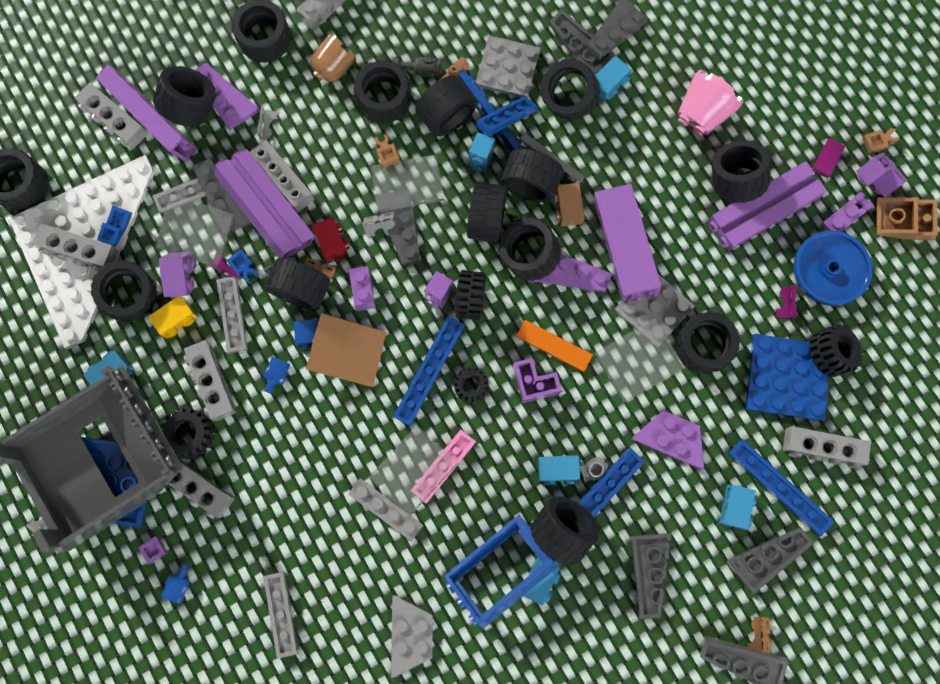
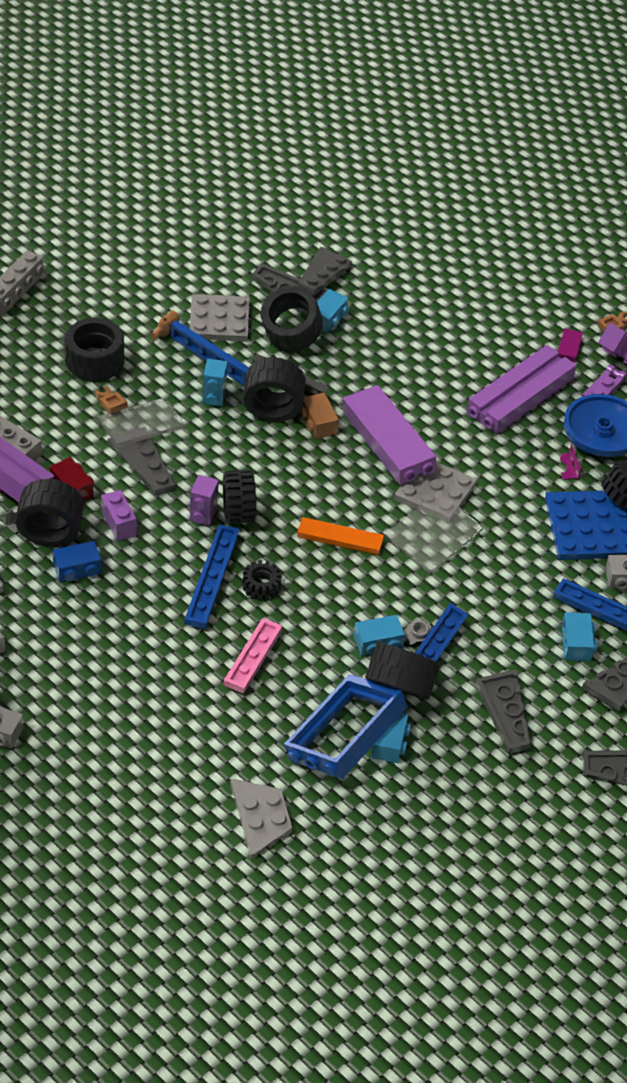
camera: 20 degrees left, 30 degrees down
blue piece [263,357,291,394] -> none
light grey plate [263,571,299,659] -> none
medium nougat piece [306,313,386,387] -> none
medium nougat cylinder [310,34,357,82] -> none
light grey plate [348,478,423,542] -> none
light grey piece [363,212,395,237] -> none
clear piece [369,426,458,517] -> none
dark grey piece [393,57,441,77] -> none
black tyre [415,75,477,137] -> none
black tyre [467,182,507,243] -> none
blue plate [475,96,538,136] -> none
black tyre [498,217,561,281] -> none
medium lavender brick [513,358,562,404] -> none
medium lavender wing [528,247,612,292] -> none
medium lavender wing [631,411,704,470] -> none
black tyre [675,311,740,374] -> none
bright pink cone [678,70,743,137] -> none
black tyre [712,140,771,203] -> none

